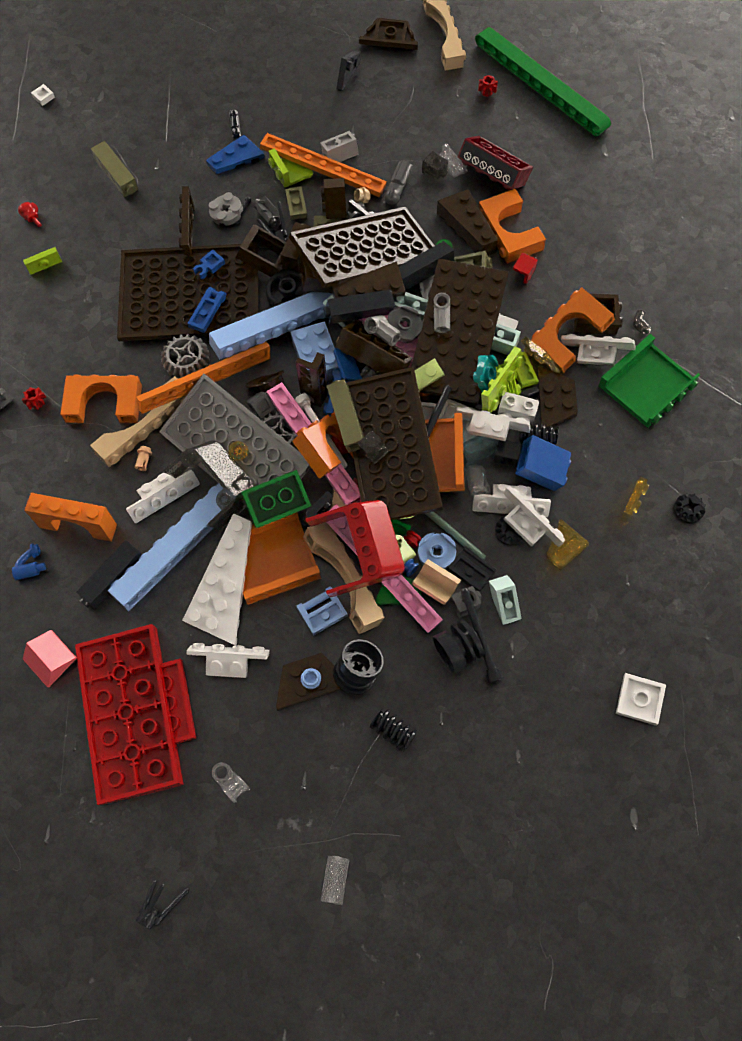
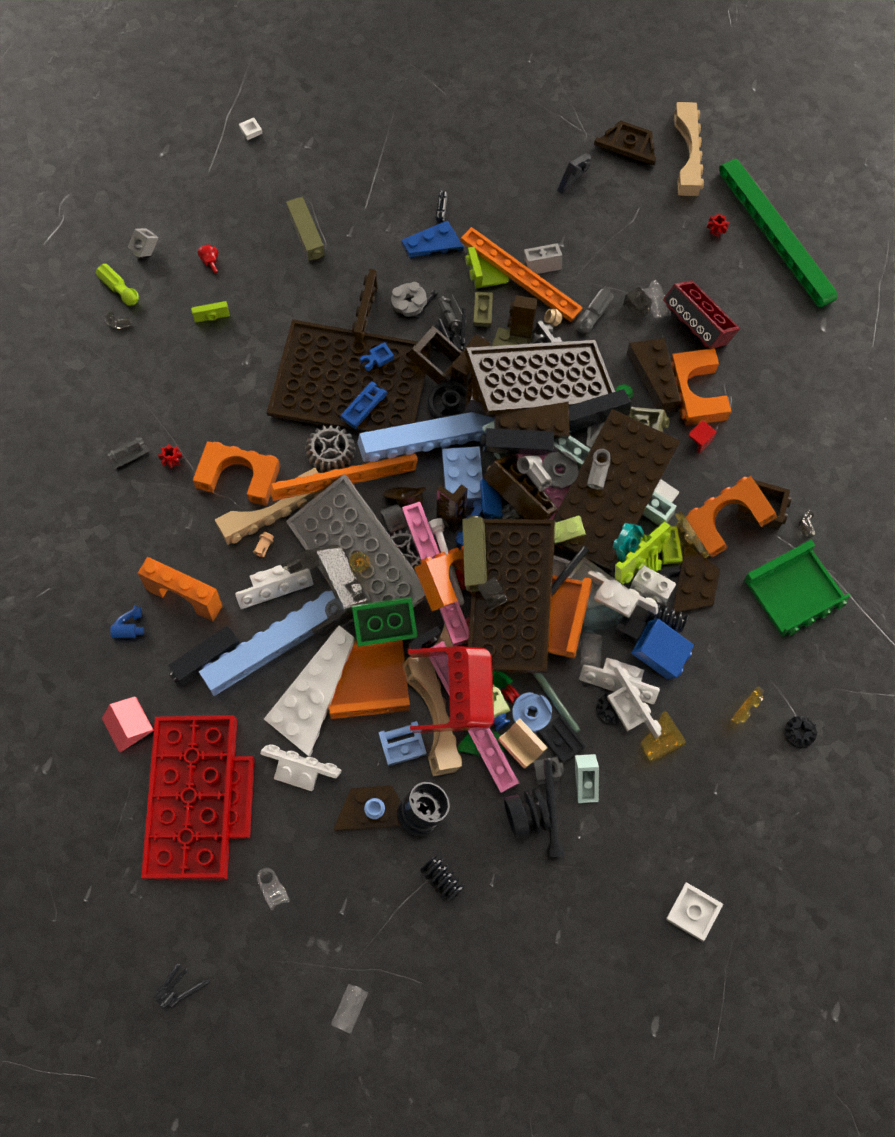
camera: 10 degrees right, 0 degrees up
white bracket [561,334,636,366] -> none

